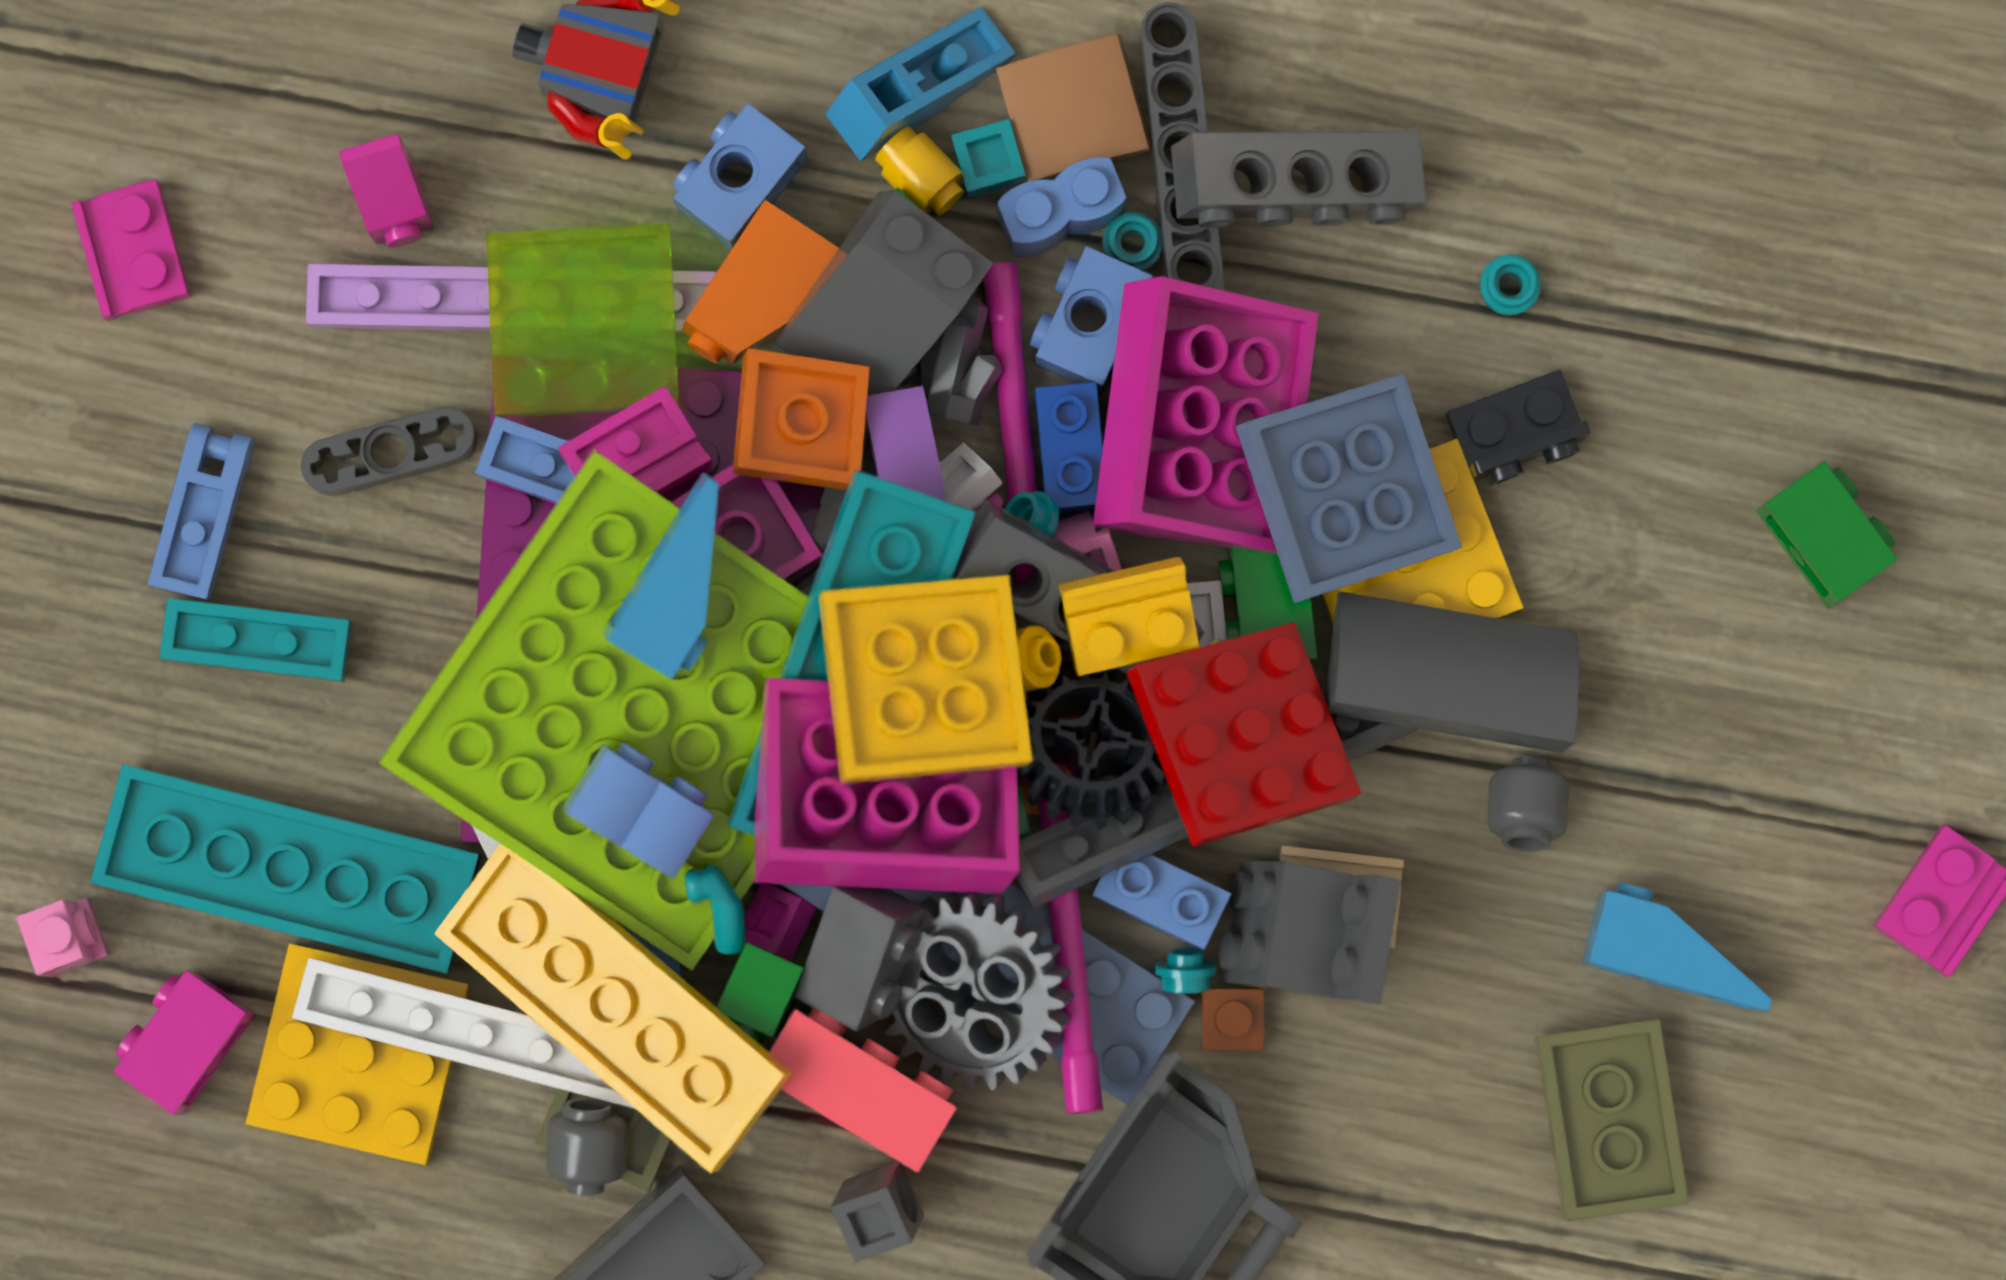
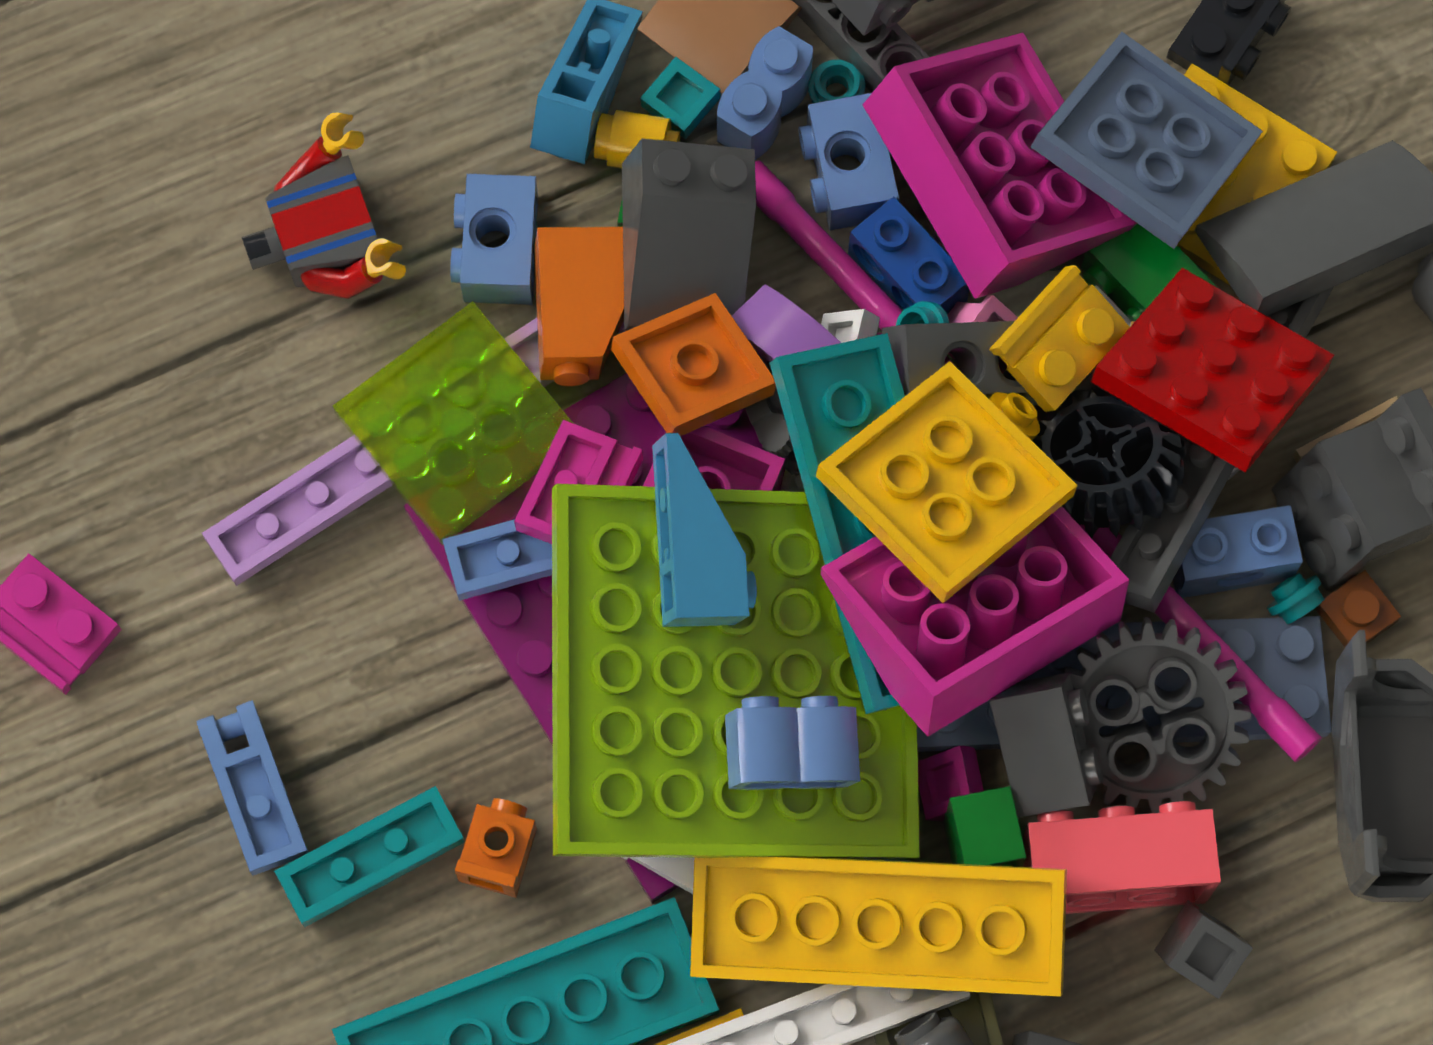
camera: 35 degrees left, 10 degrees down
dark grey beam [301,407,477,496] -> none
dark pink slope [338,133,434,247] -> none
teal arm [684,864,746,954] -> none
dark grey rock [921,297,1004,425] -> none
none -> orange brick [455,798,537,898]

